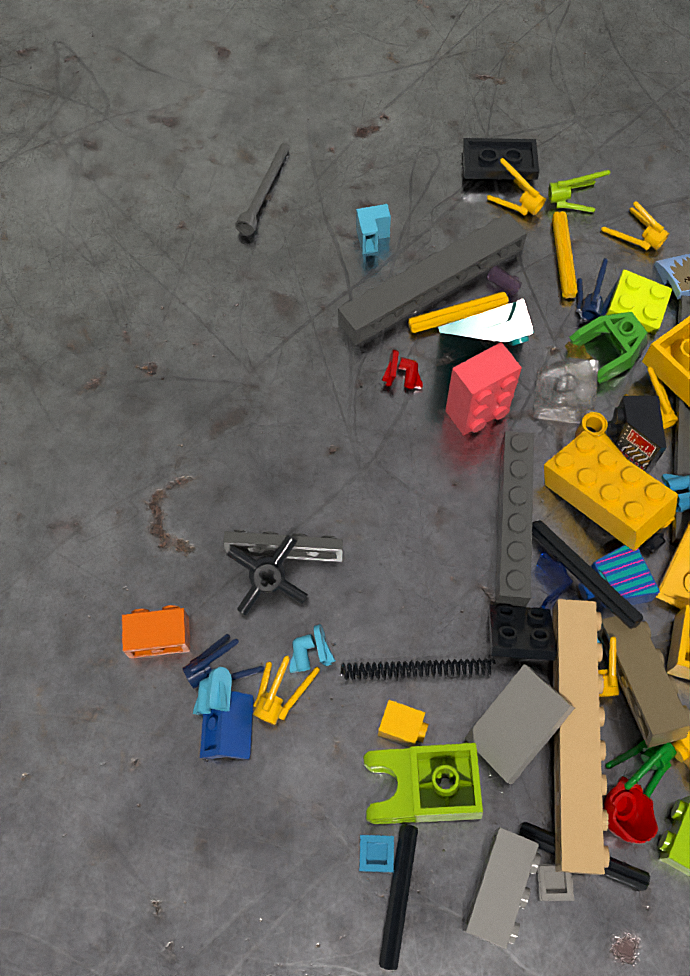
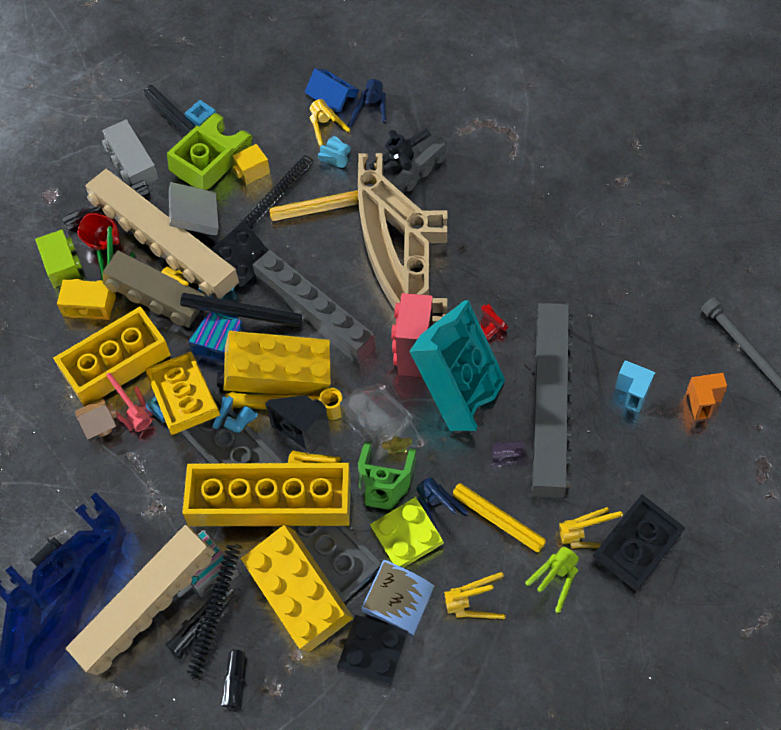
camera: 130 degrees right, 5 degrees down
orange brick [122,605,190,658] -> none
medium azure piece [193,667,232,715] -> none
yellow axle [408,292,509,333] -> none
clear blue bracket [537,552,573,609] -> none
none -> yellow axle [269,190,359,221]
none -> tan piece [358,153,447,324]
none -> orange piece [686,373,727,420]

